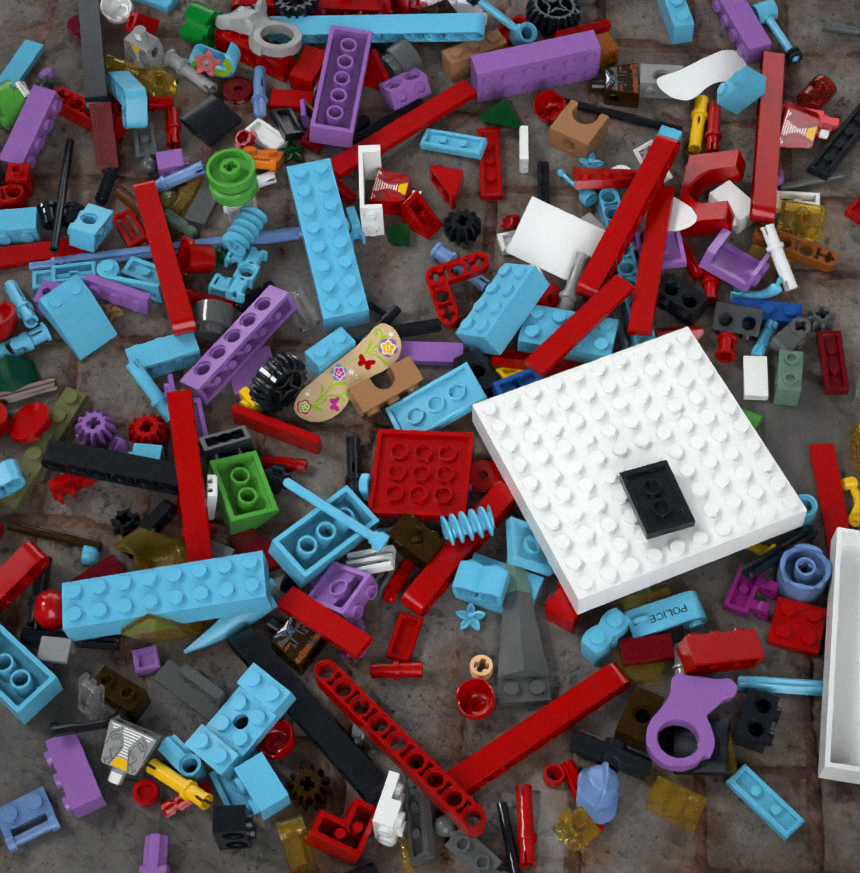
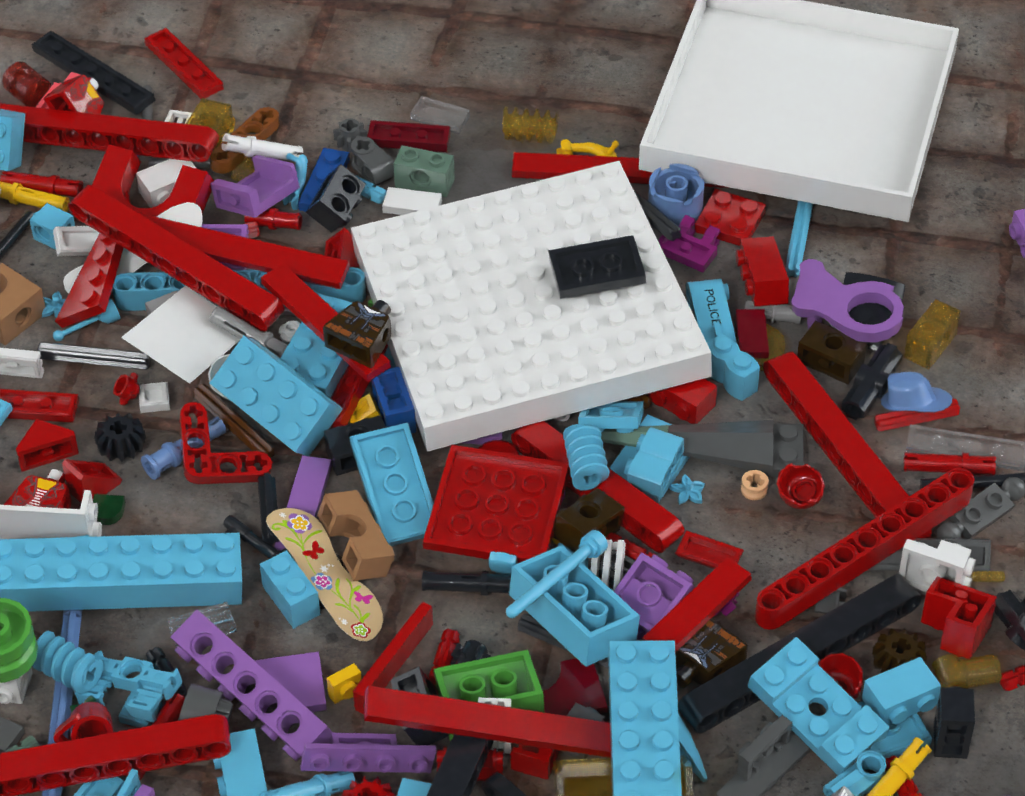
camera: 85 degrees left, 10 degrees down
black gear [249,351,308,413] -> none
red pin [370,660,423,681] -> none
red hinge [542,764,565,788] -> none
clear yellow brick [552,806,601,854] -> none
black brick [657,273,709,326] -> none
red bush [715,332,737,363] -> none
medium azure tile [726,764,805,841] -> none
black brick [732,687,782,754] -> none
none -> dark brown torso [323,300,391,368]

